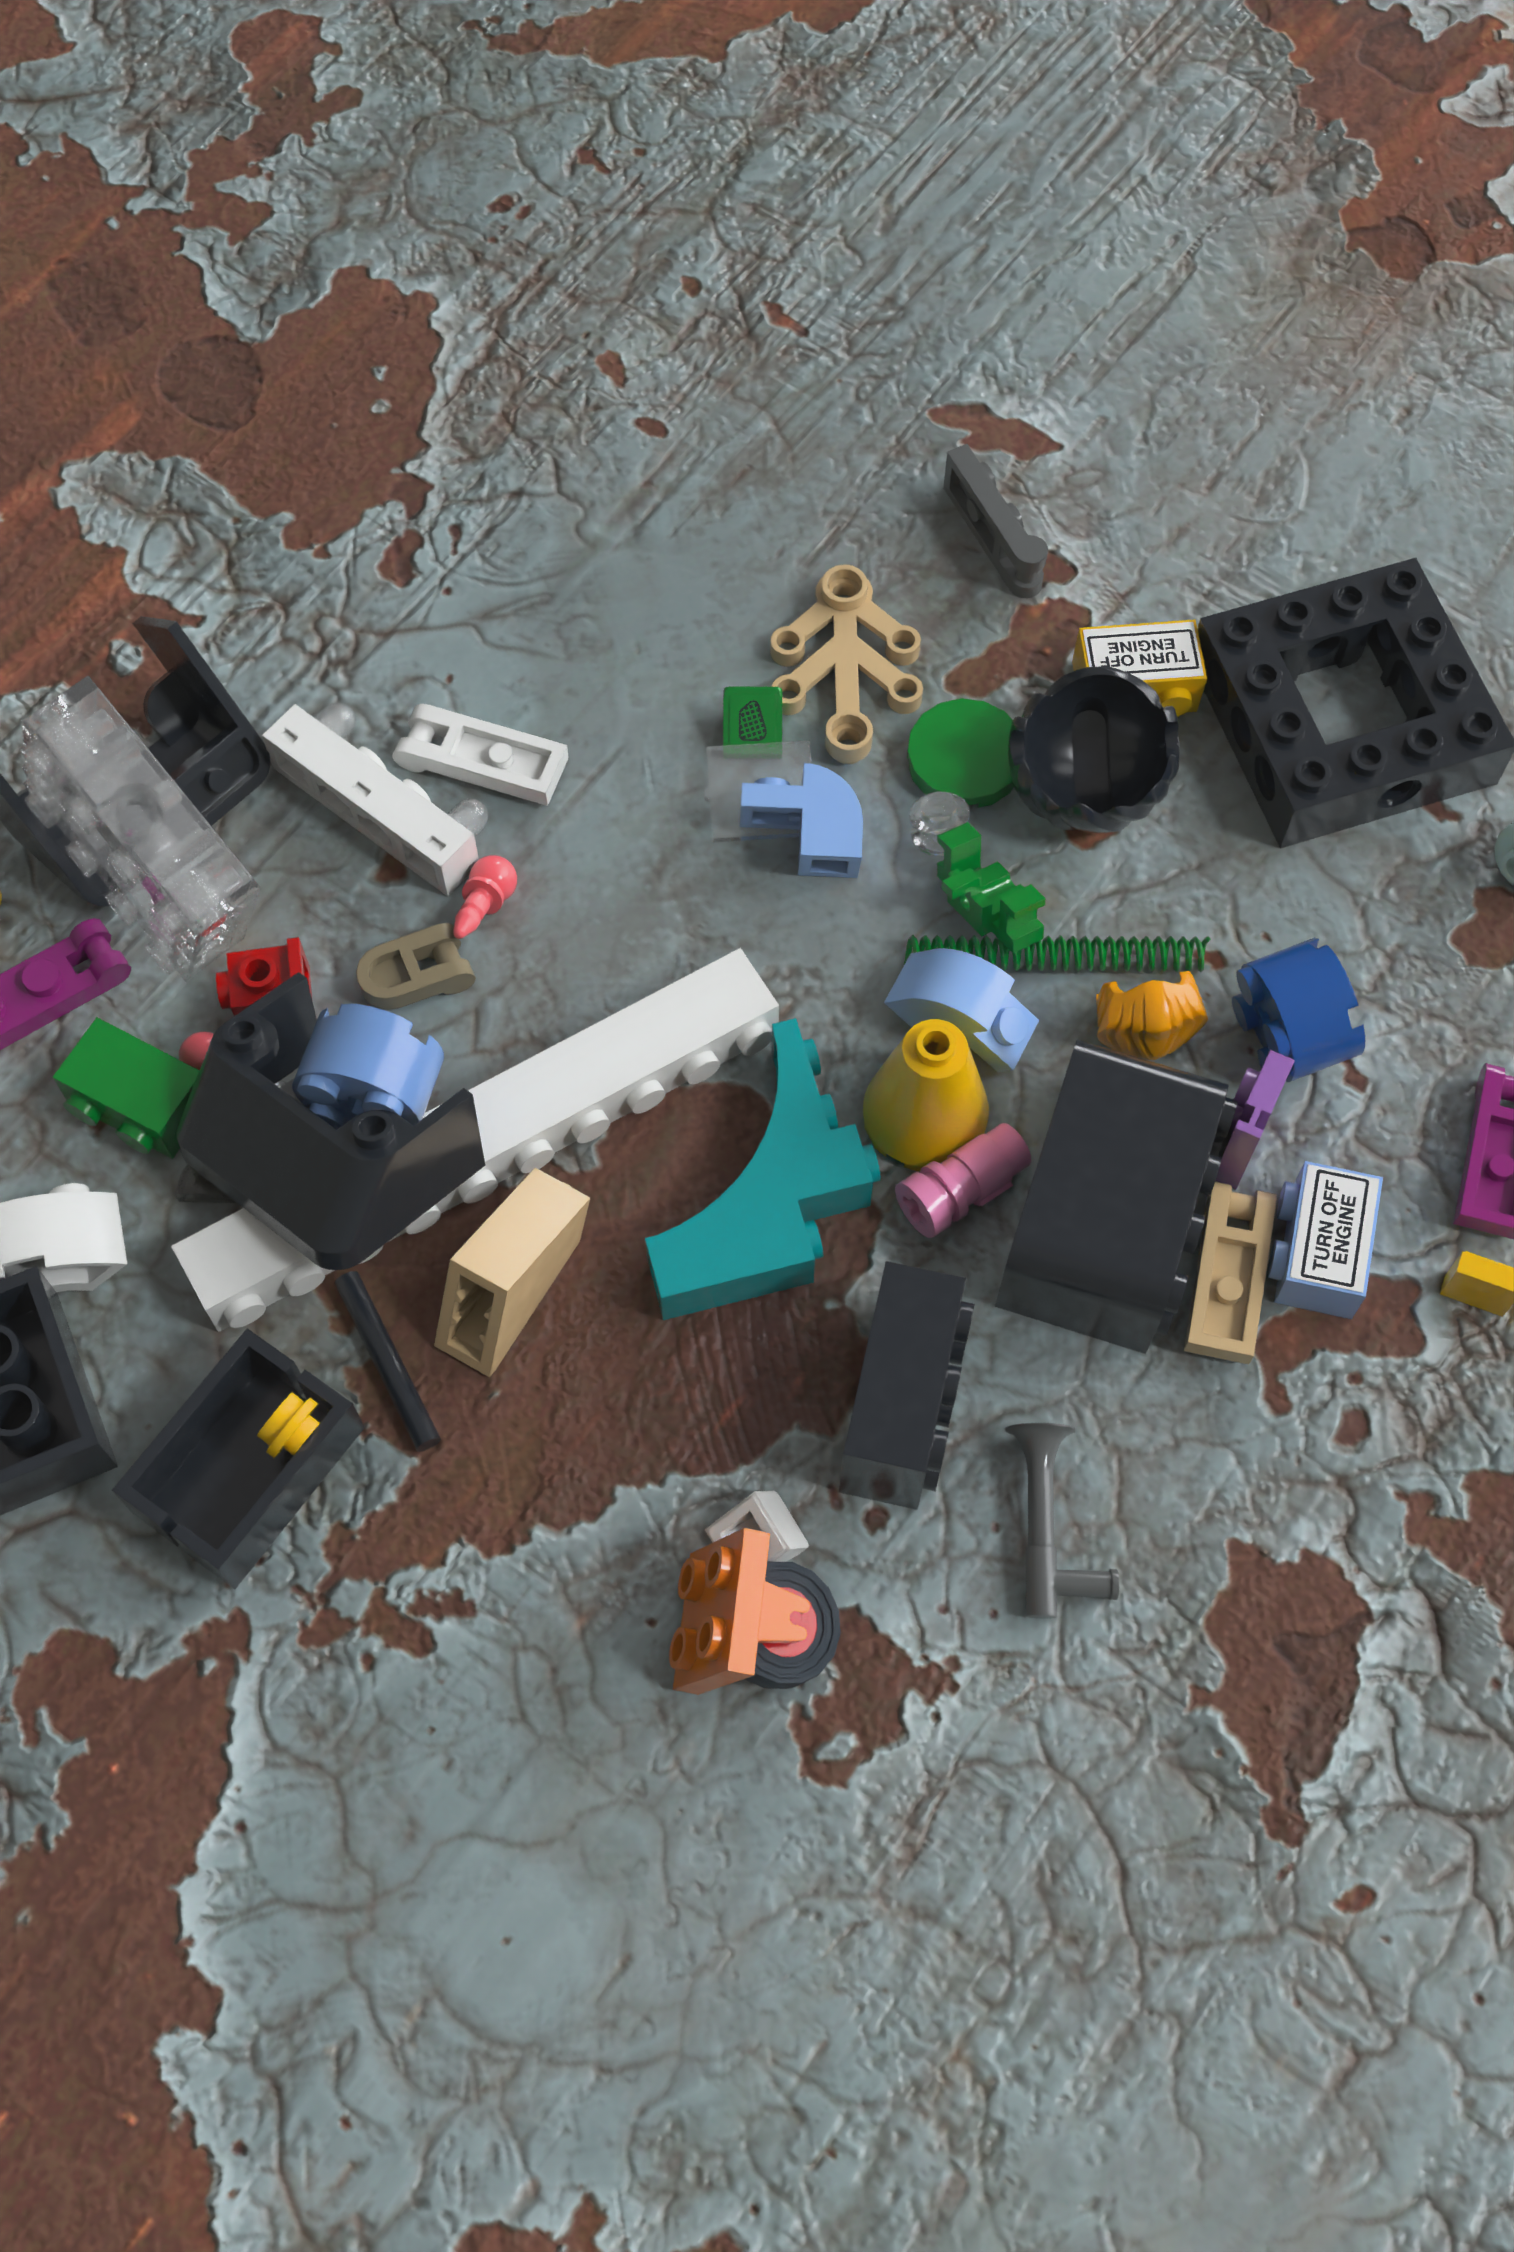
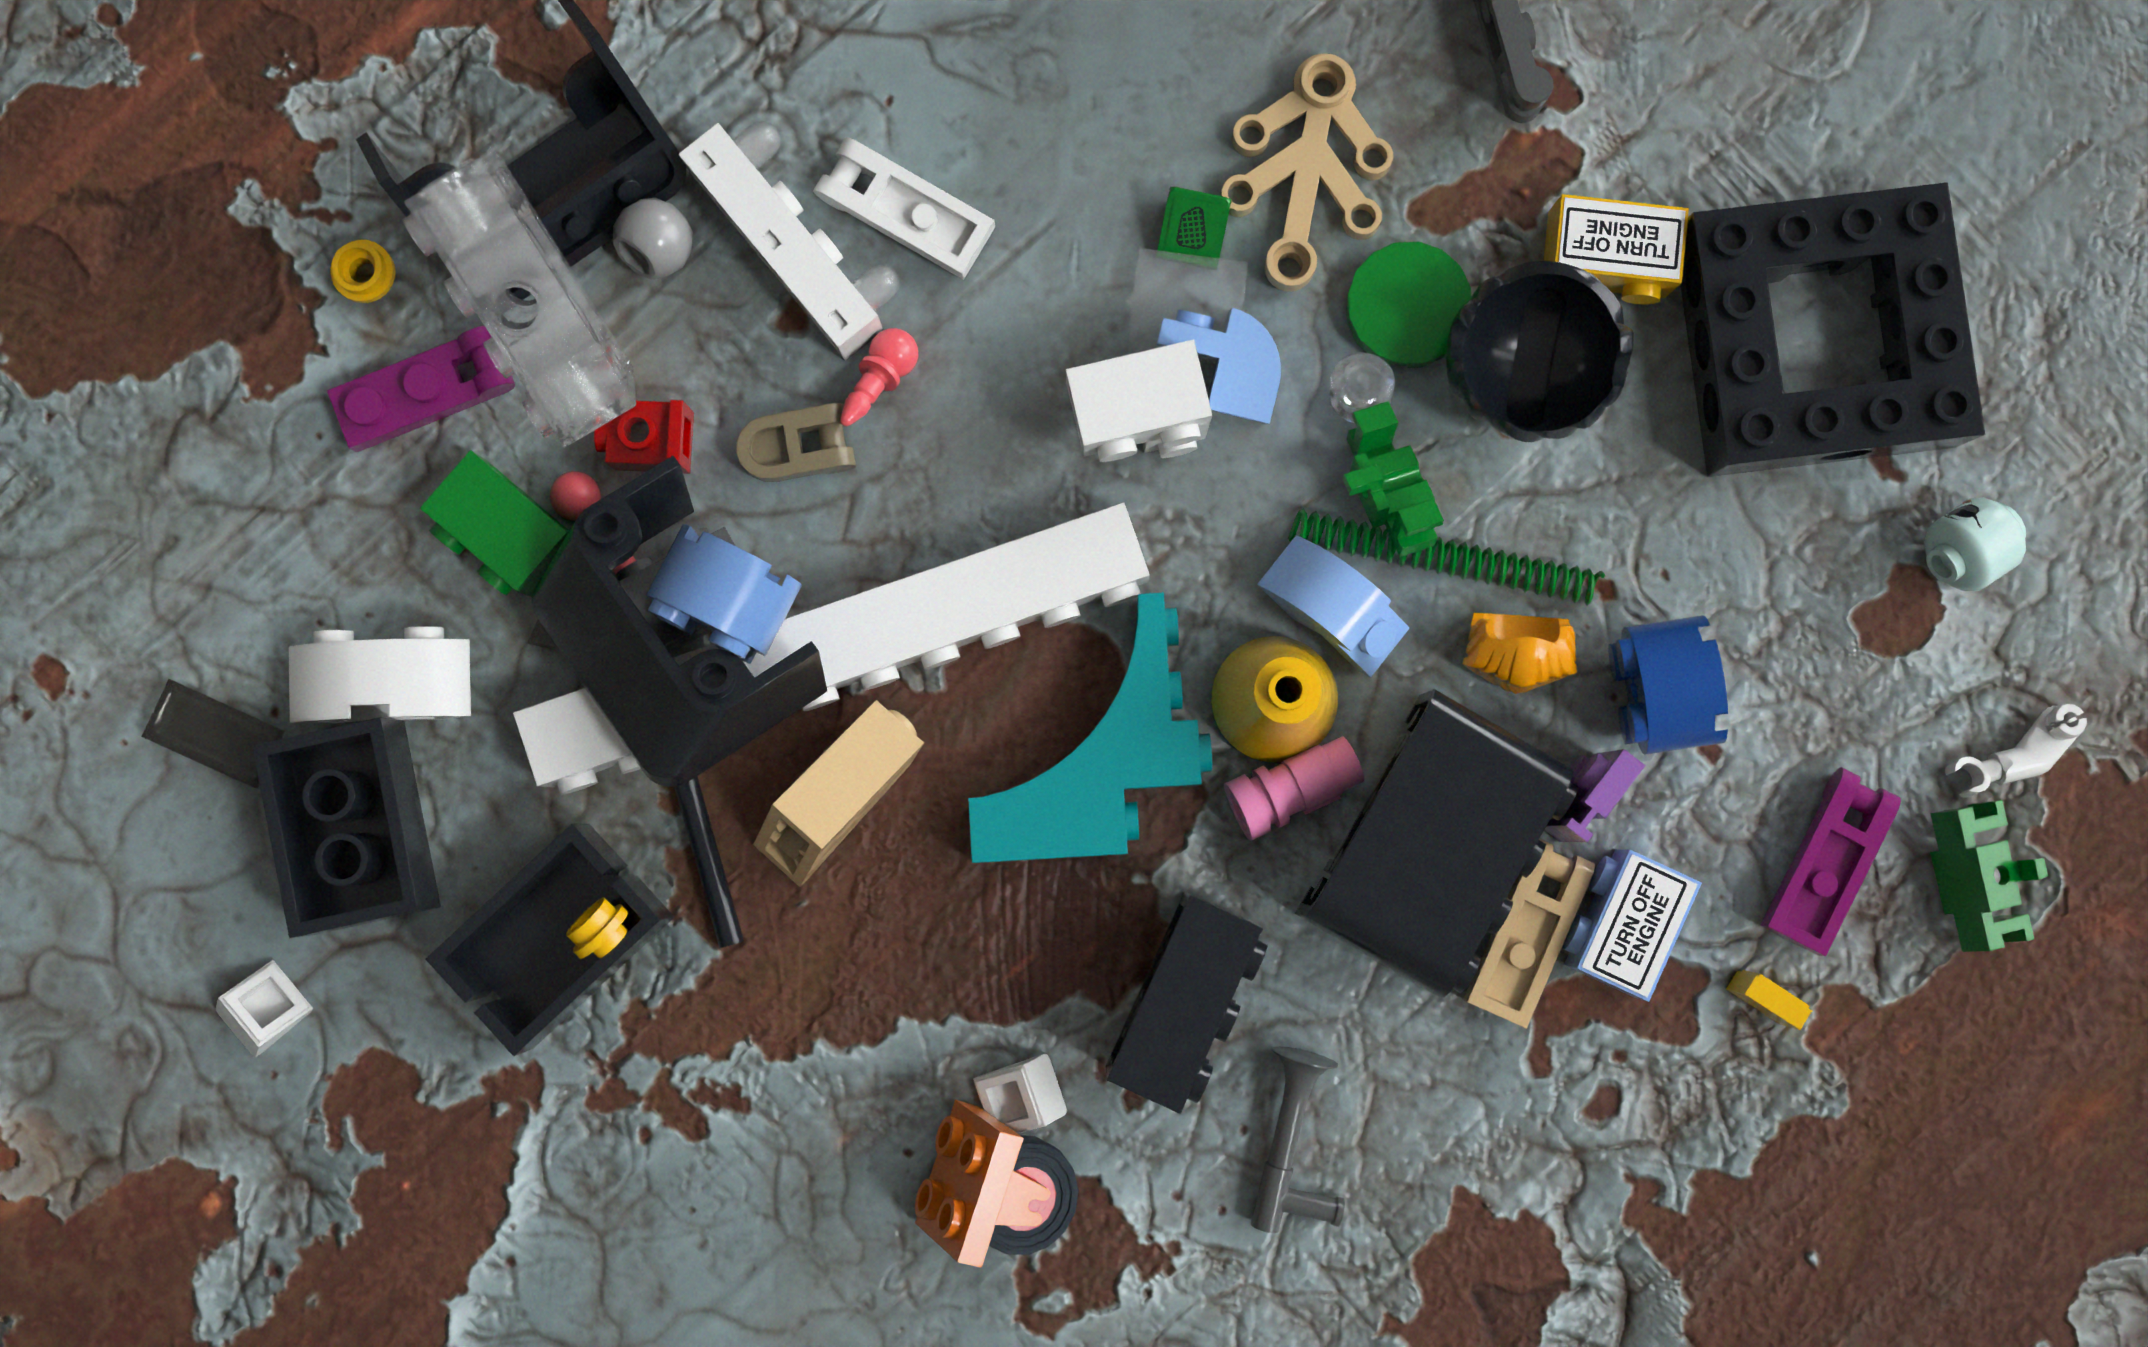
camera: 15 degrees right, 20 degrees up
none -> light grey piece [613,198,693,280]
none -> white brick [1066,339,1212,462]

